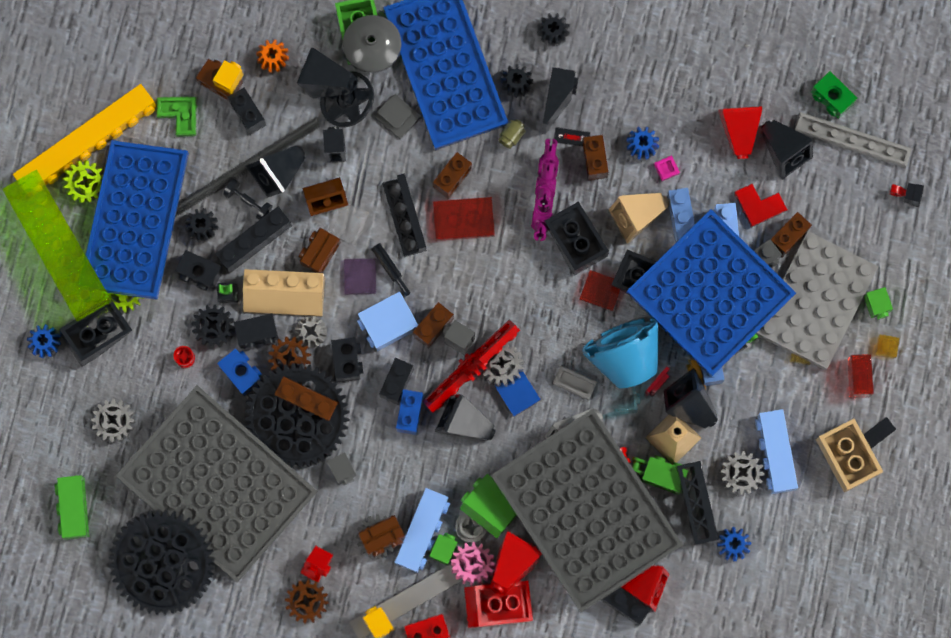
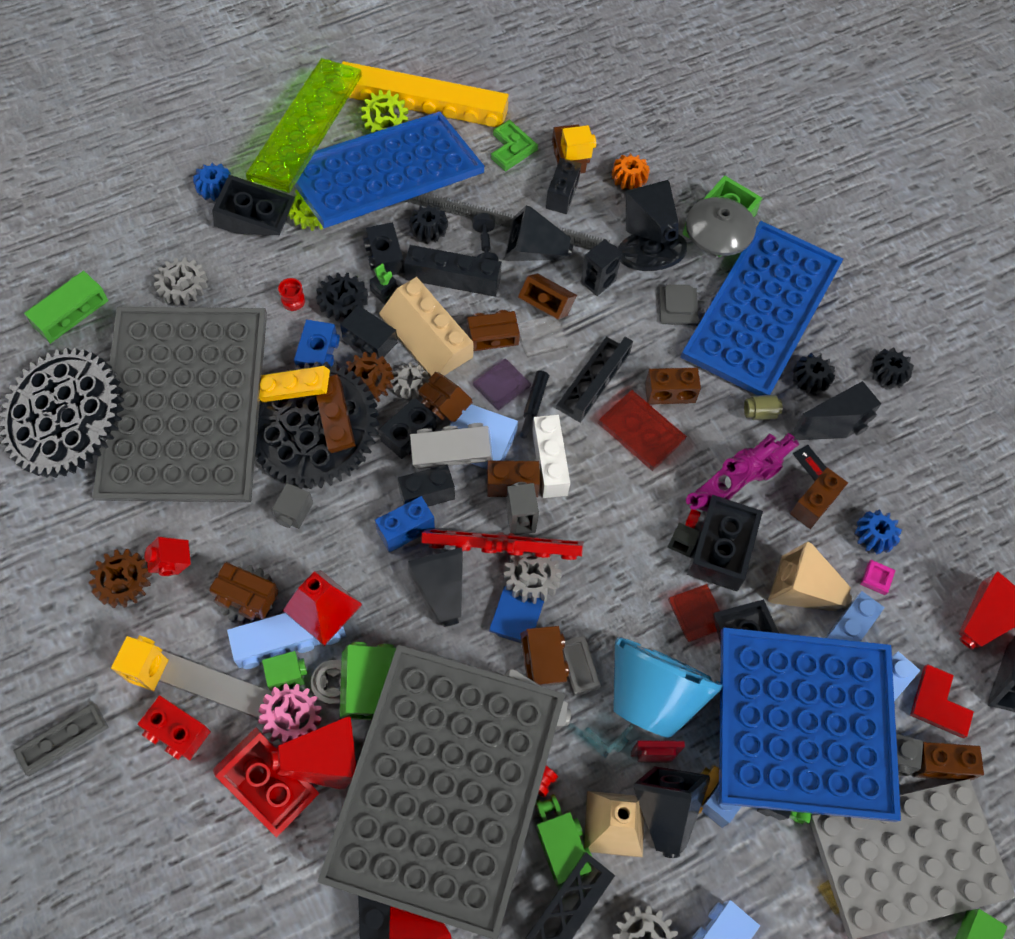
camera: 45 degrees right, 15 degrees down
none -> yellow plate [259,366,330,402]
none -> red slope [283,570,362,646]
none -> light grey brick [410,423,493,469]
none -> reddish brown brick [418,371,473,422]
none -> reddish brown brick [520,626,569,687]
none -> white brick [532,415,570,498]
none -> pearl dark grey piece [667,509,701,557]

